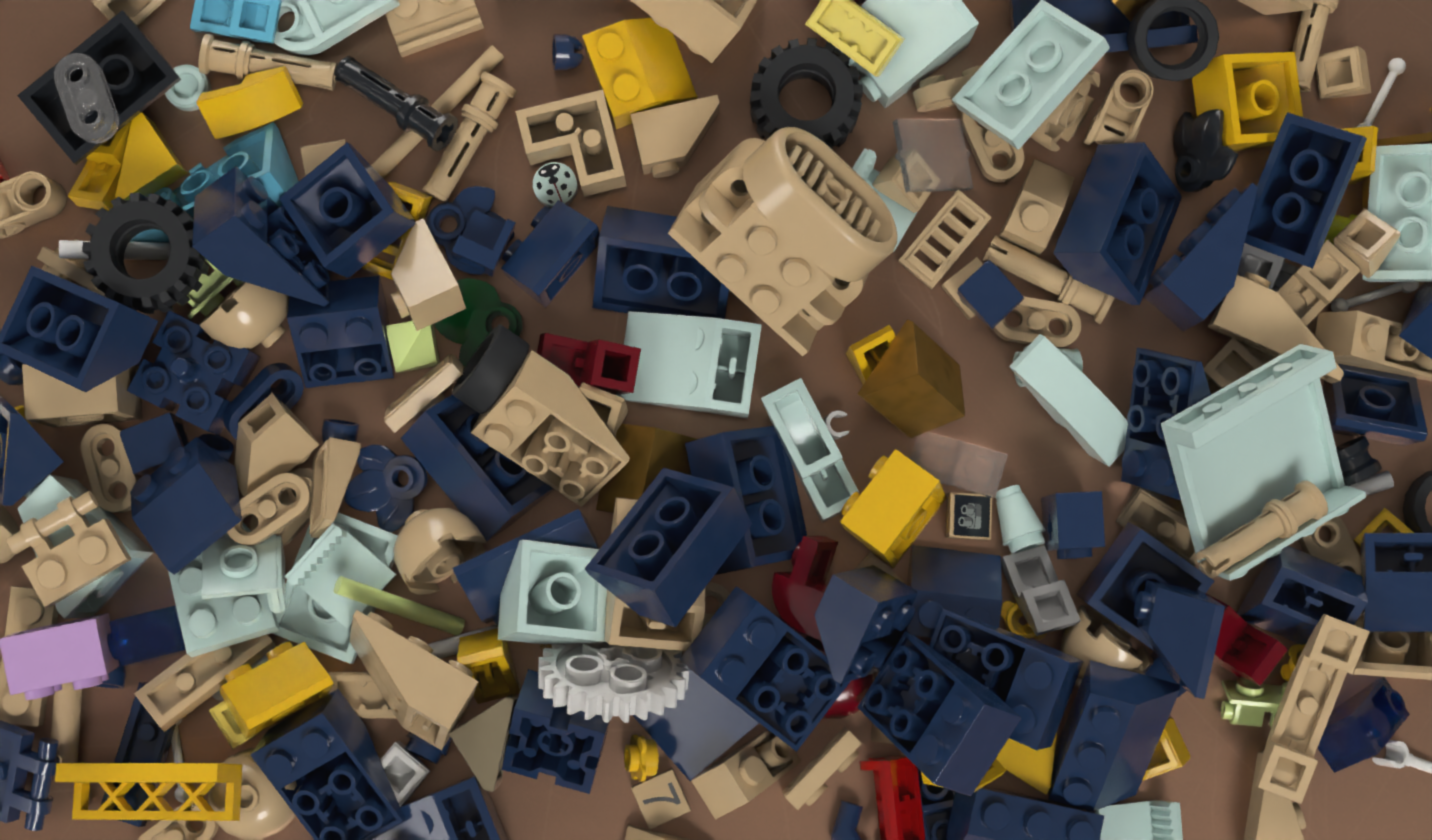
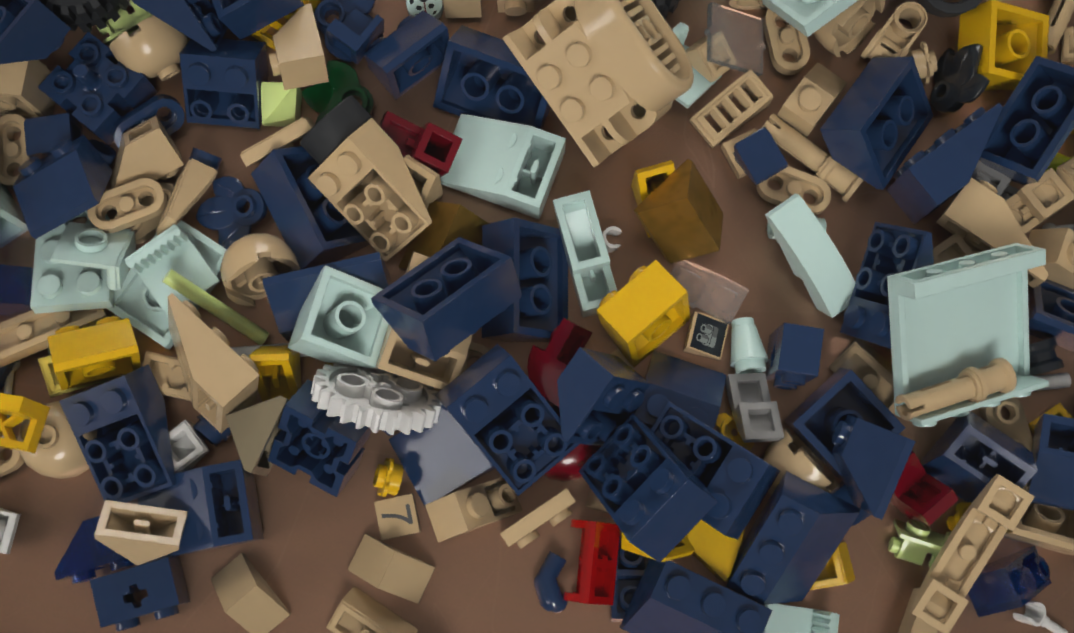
camera: 15 degrees right, 5 degrees down
none -> tan plate [907,41,937,84]

